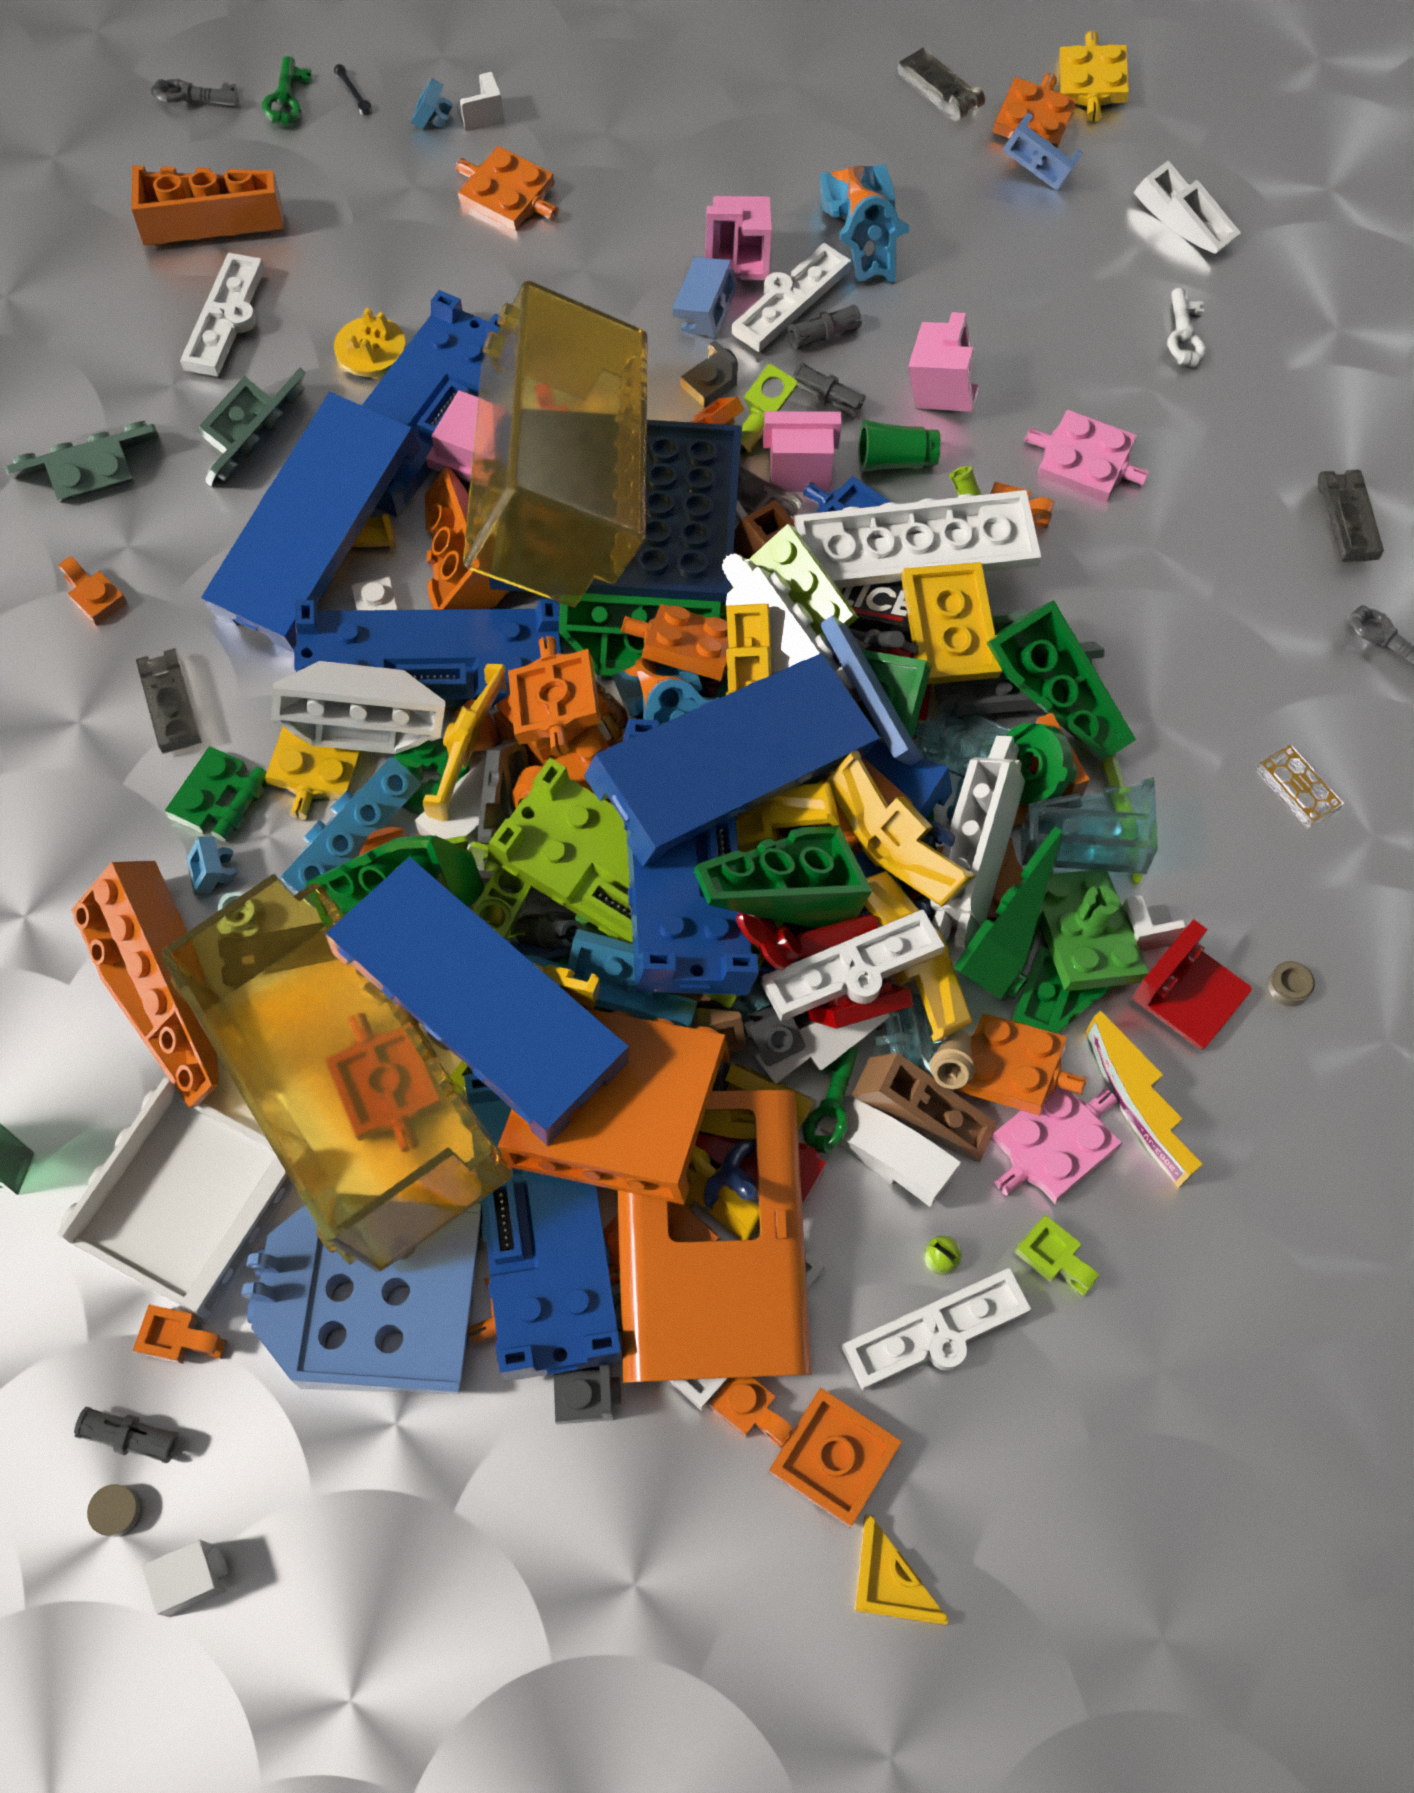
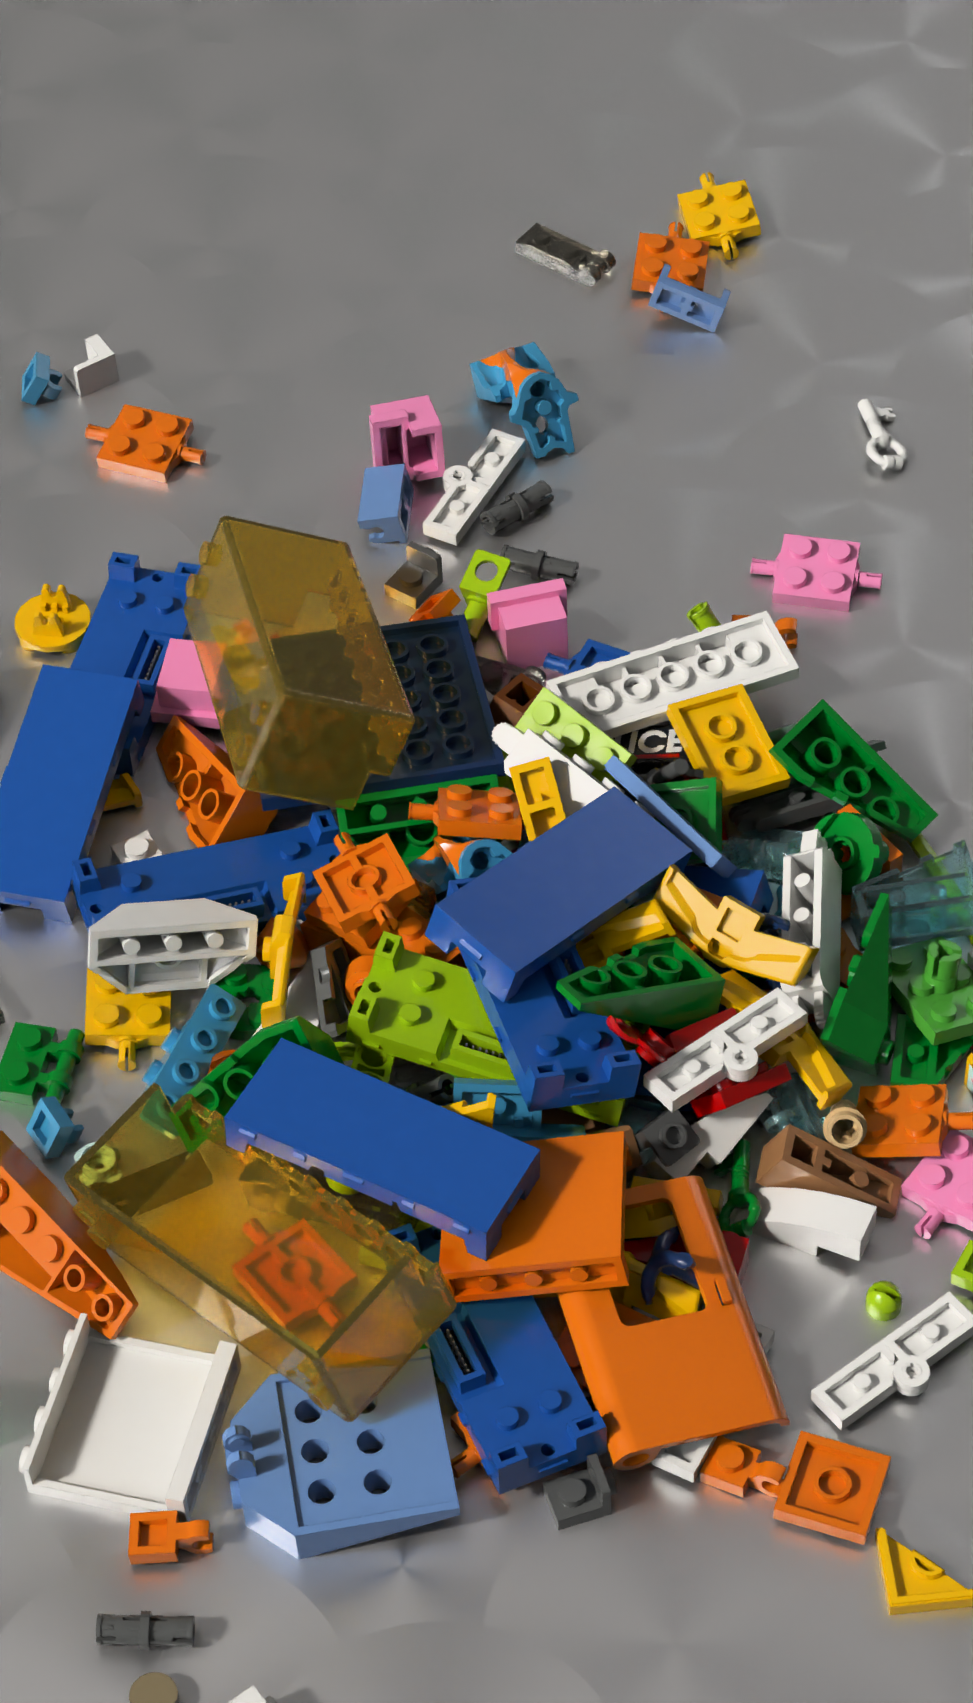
camera: 10 degrees left, 15 degrees down
green plant [858,419,941,473] -> none
bright pink plate [908,312,979,412] -> none
white slope [1133,160,1241,254] -> none

